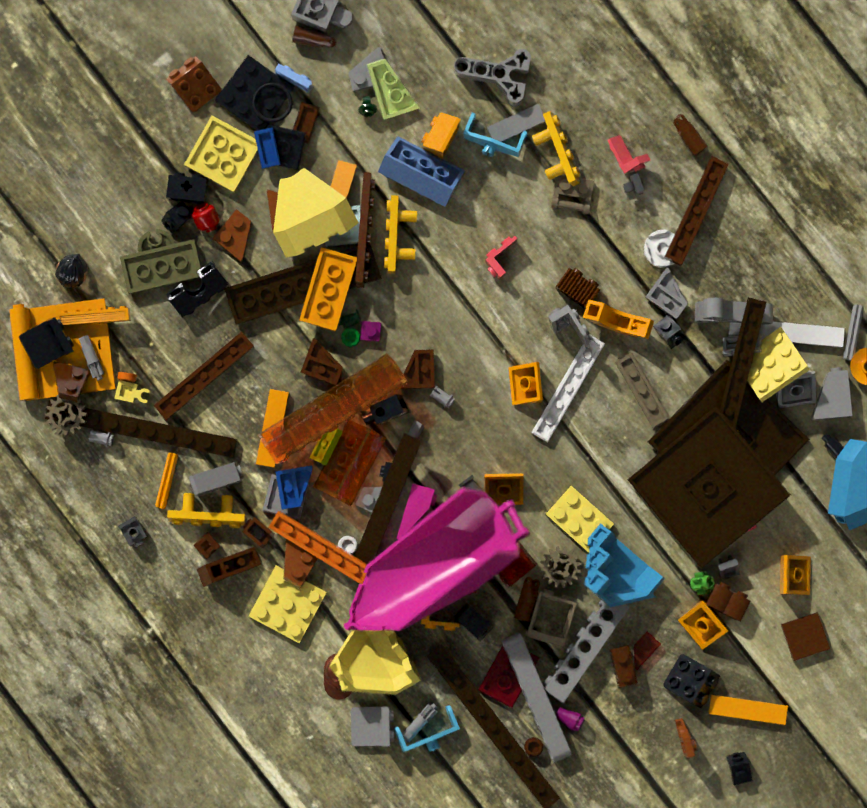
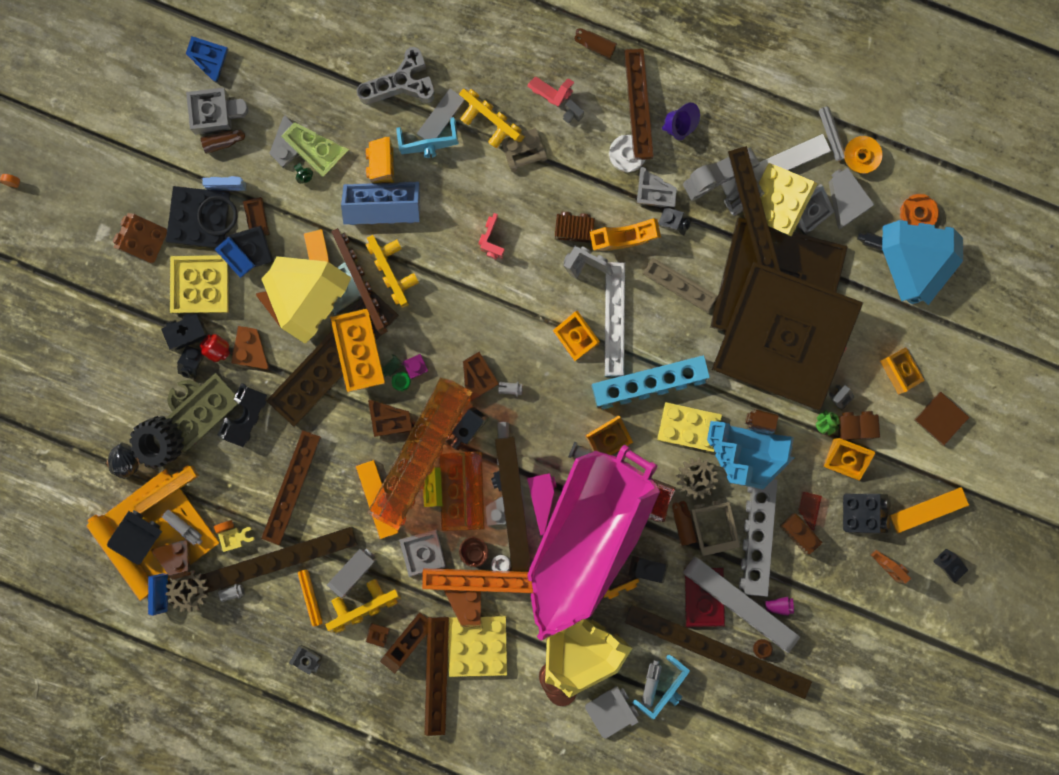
camera: 25 degrees left, 0 degrees up
reddish brown window [242,517,275,548] -> none
blue wing [275,465,313,510] -> none
none -> black tyre [129,416,184,469]
none -> blue tile [148,573,168,616]
none -> reddish brown plate [424,616,449,736]
none -> copper hair [459,536,489,567]
none -> medium azure brick [591,355,710,410]
none -> dark purple piece [662,102,700,141]
none -> reddish brown brick [745,409,779,434]

